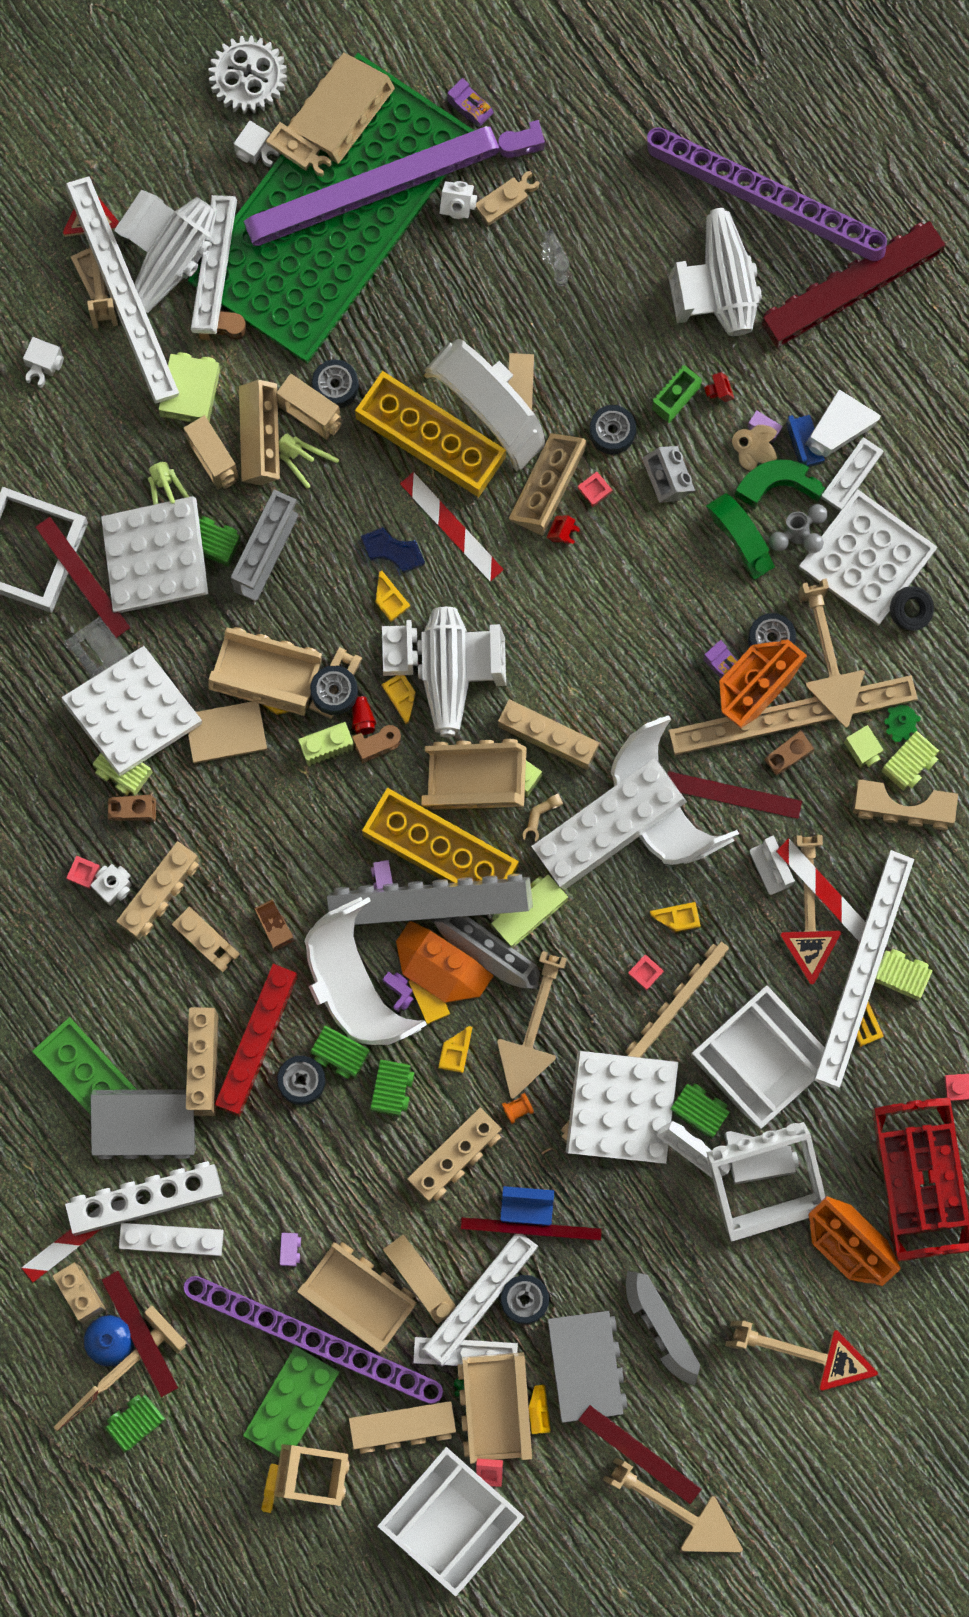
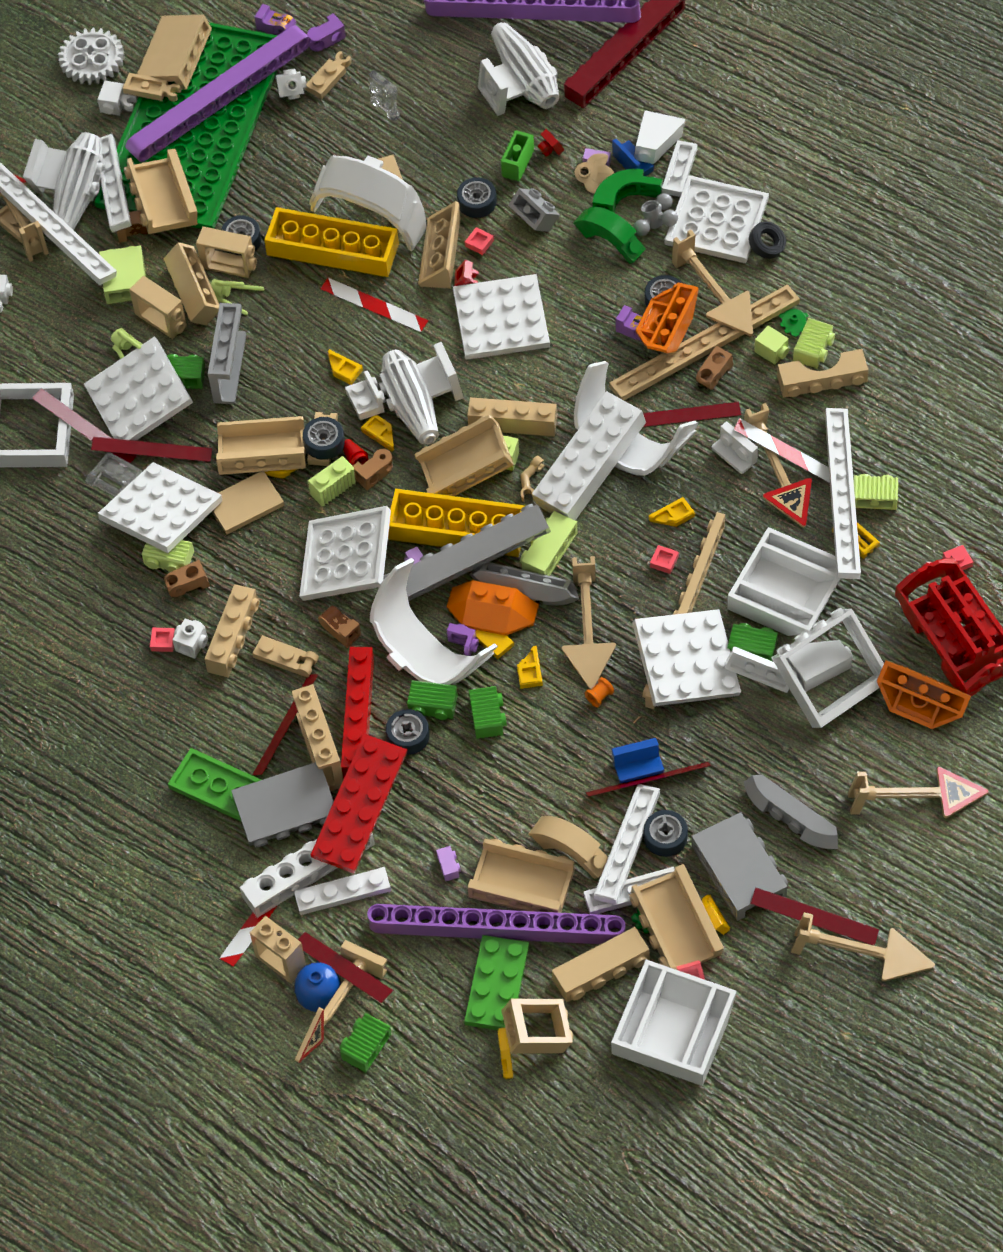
camera: 15 degrees left, 20 degrees down
clear blue tile [361,527,425,574] -> none
tan brick [407,1107,502,1202] -> none
none -> dark red sticker [91,437,212,462]
none -> tan panel [124,149,197,234]
none -> dark red sticker [252,674,318,776]
none -> white plate [299,506,391,601]
none -> red plate [311,734,407,874]
none -> white plate [453,274,550,360]

